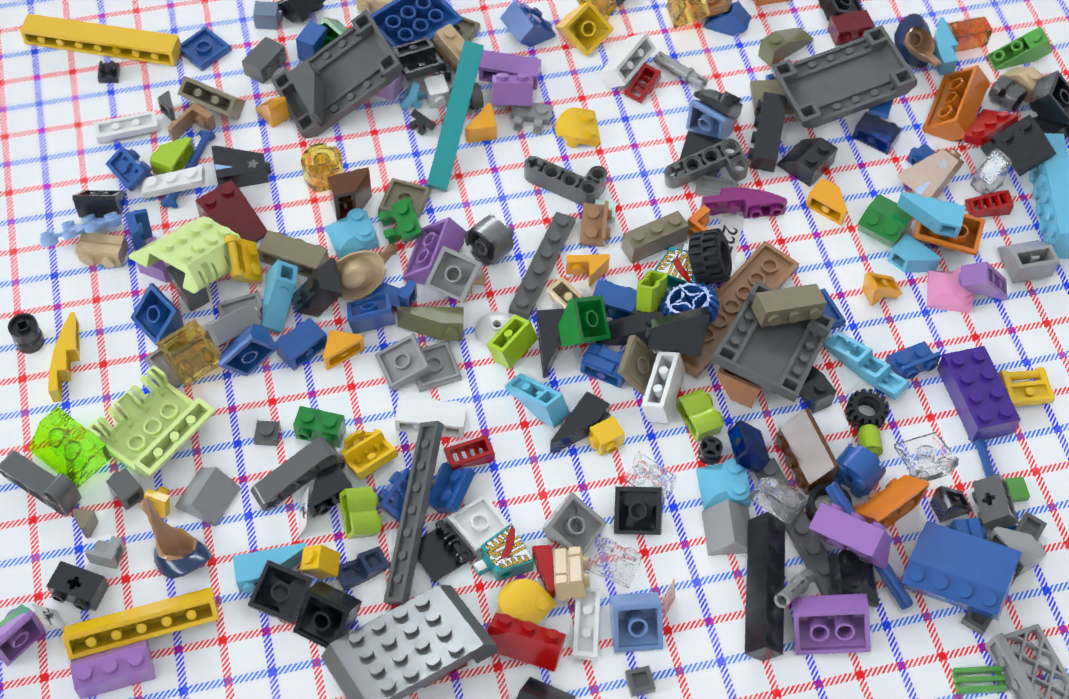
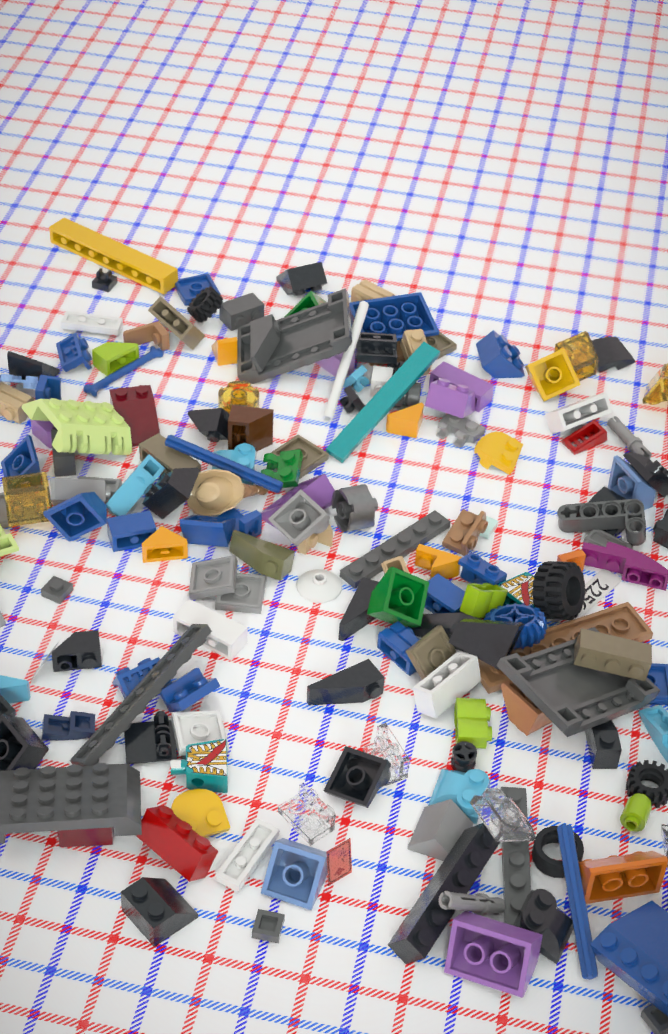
camera: 25 degrees right, 15 degrees down
white plate [142,165,205,199] -> none
dark grey slope [157,90,176,121] -> none
black slope [211,145,272,188] -> none
yellow plate [224,235,263,285] -> none
dark grey beam [250,437,345,511] -> none
sand blue brick [253,1,283,30] -> none
green brick [293,406,346,448] -> none
blue slope [296,21,328,61] -> none
yellow brick [300,544,341,579] -> none
lime brick [340,486,382,539] -> none
yellow slope [341,428,399,480] -> none
red slope [443,435,495,470] -> none
lime brick [486,314,538,369] -> none
medium azure slope [505,373,570,428] -> none
dark grey beam [524,156,608,206] -> none
red slope [532,544,556,599] -> none
light grey slope [543,492,607,556] -> none
tan brick [553,546,590,601] -> none
yellow brick [588,416,625,456] -> none
dark tan brick [621,210,689,264] -> none
clear blue brick [727,420,770,474] -> none
slope [775,407,839,495] -> none
medium lavender slope [808,502,892,570] -> none
blue brick [833,443,886,499] -> none
none -> blue axle [165,435,283,493]
none -> black tyre [187,286,223,323]
none -> black slope [188,408,230,442]
none -> white piece [322,301,369,422]
none -> blue bracket [458,552,507,585]

